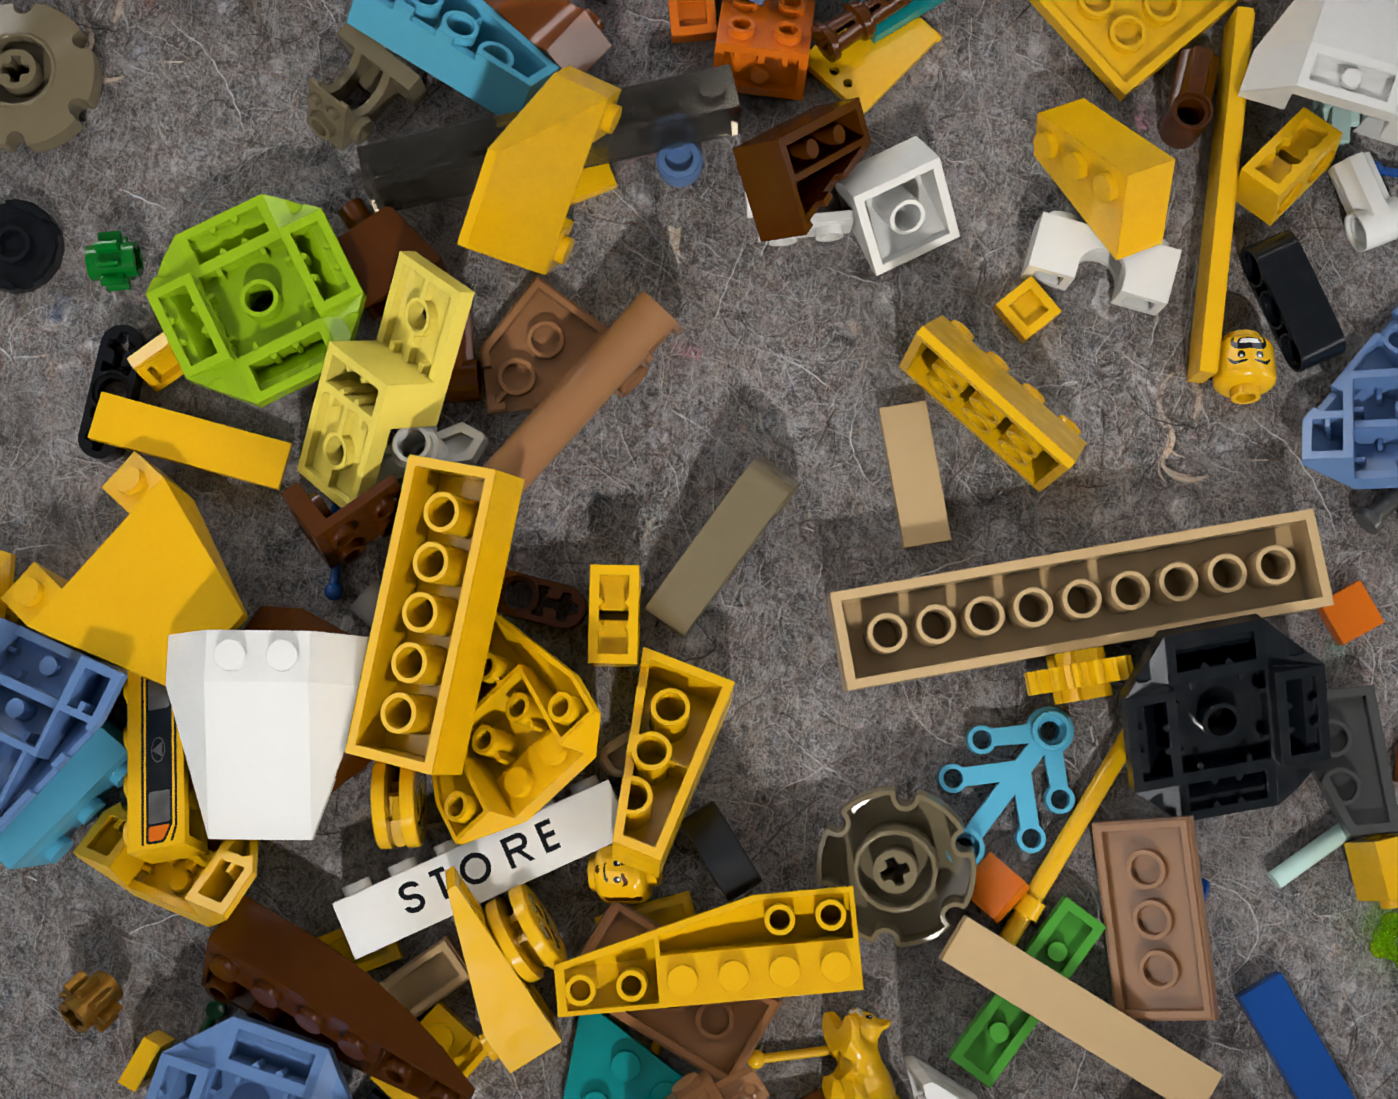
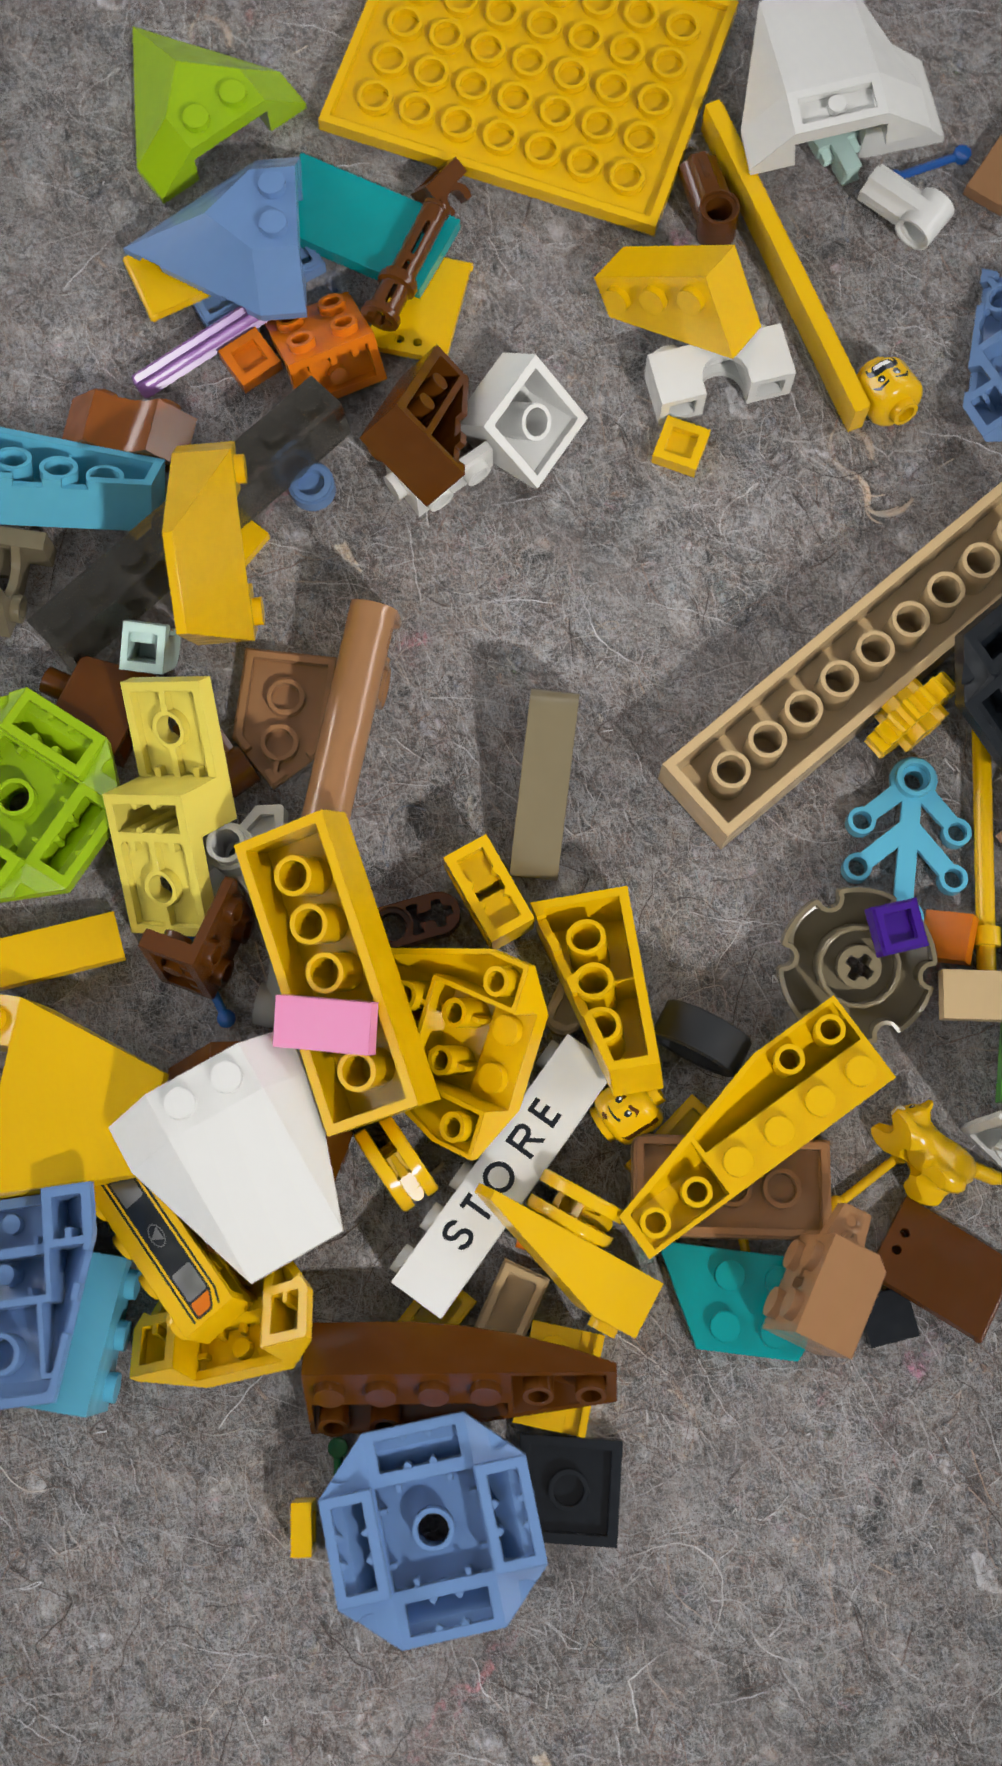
camera: 30 degrees left, 5 degrees down
pearl gold gear [58,970,123,1033] -> none
tan tile [878,400,952,549] -> none
yellow slope [899,315,1087,493] -> none
yellow brick [1236,107,1343,226] -> none
black beam [1240,230,1346,372] -> none
none -> light aqua leg [119,619,181,675]
none -> bright pink tile [273,994,379,1056]
none -> dark purple tile [864,897,929,958]

